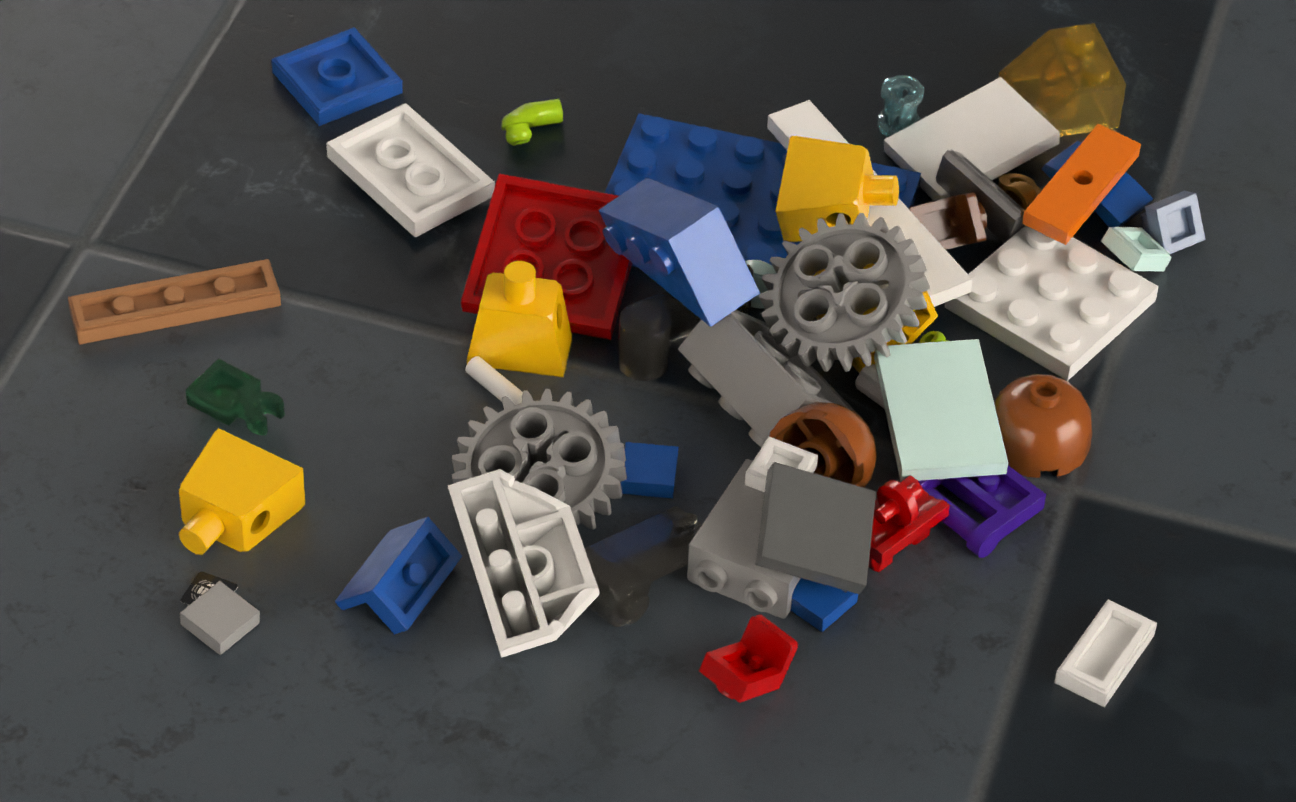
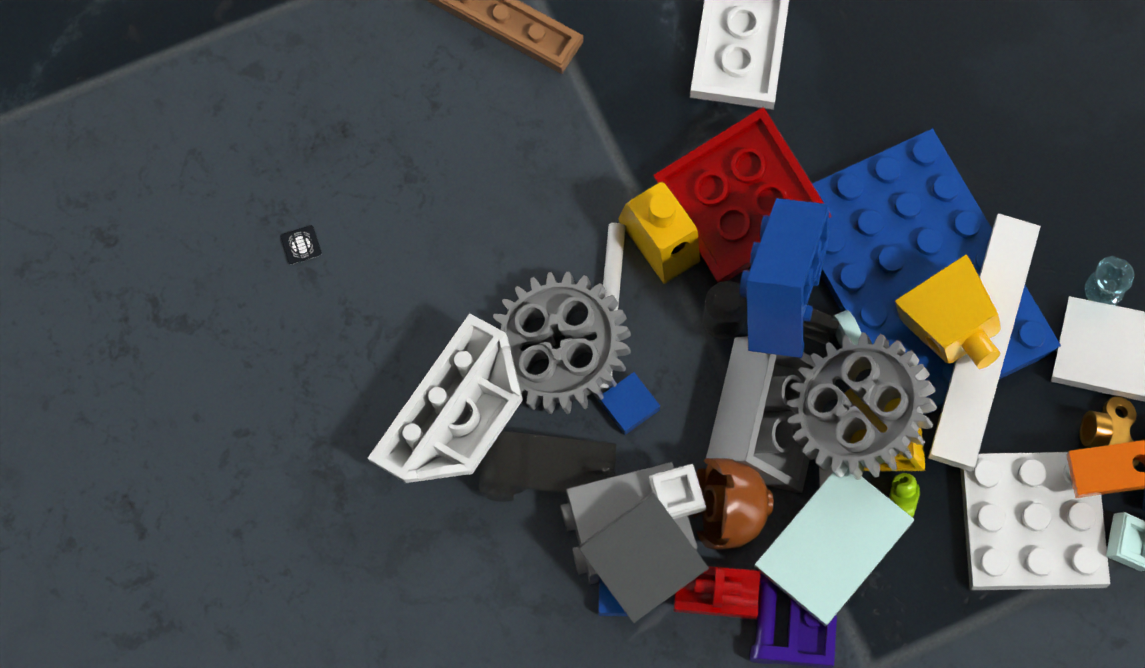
camera: 50 degrees right, 25 degrees up
yellow torso [179,428,306,555] -> none
light grey tile [180,581,260,655] -> none
clear green plate [186,358,285,436] -> none
blue panel [335,517,462,634] -> none
lime arm [502,99,563,145] -> none
red bracket [699,614,798,703] -> none
reddish brown bracket [908,192,987,250] -> none
flat silver slope [936,150,1025,243] -> none
dark orange cylinder [994,374,1092,478] -> none

